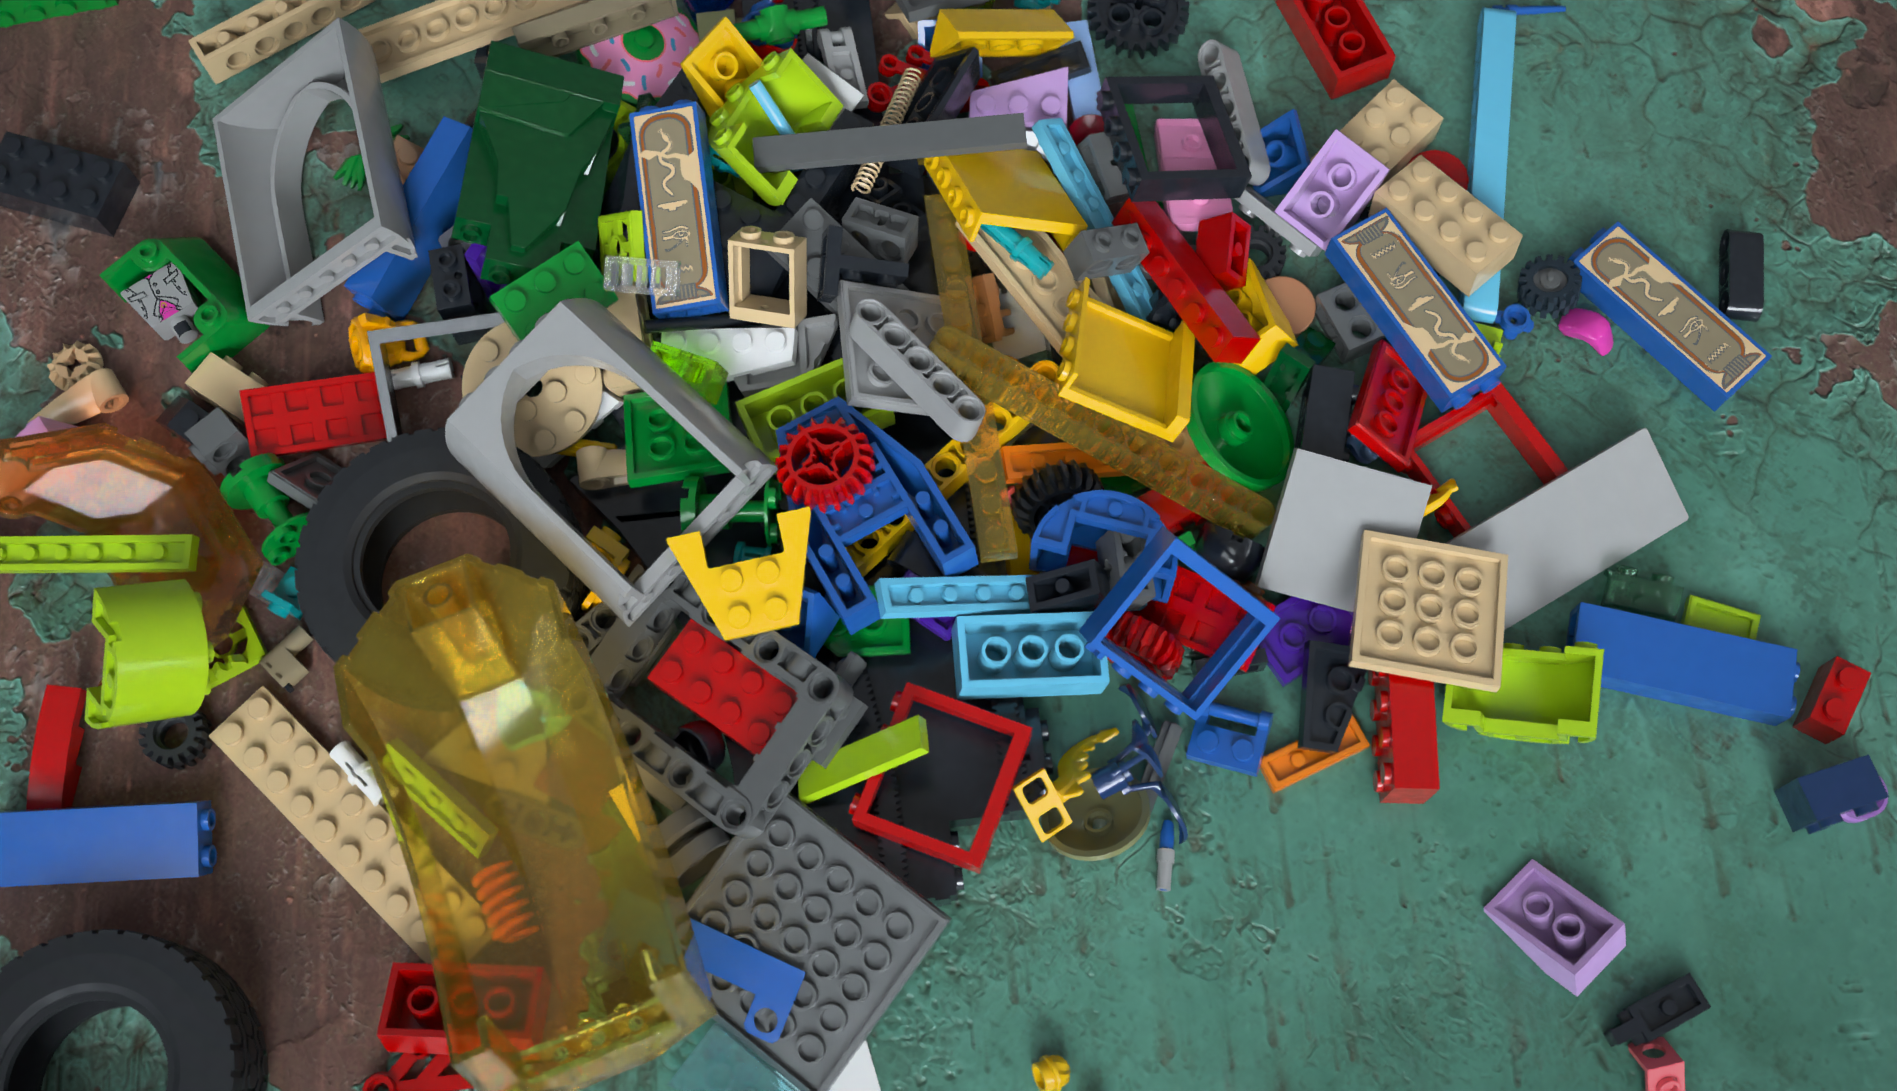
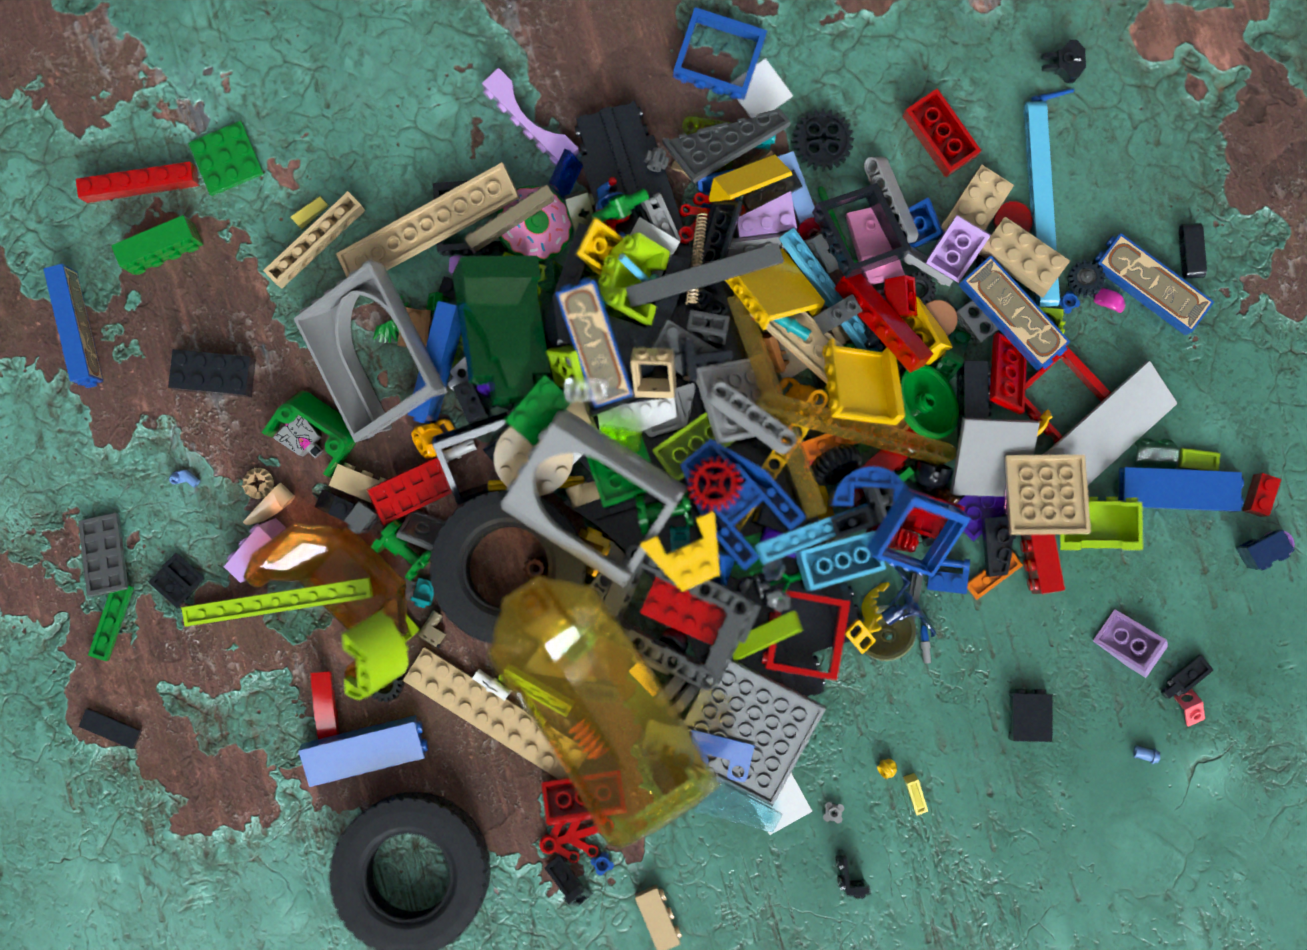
camera: 15 degrees left, 15 degrees up
none -> dark grey plant [754,558,802,612]
none -> black panel [1009,689,1053,742]

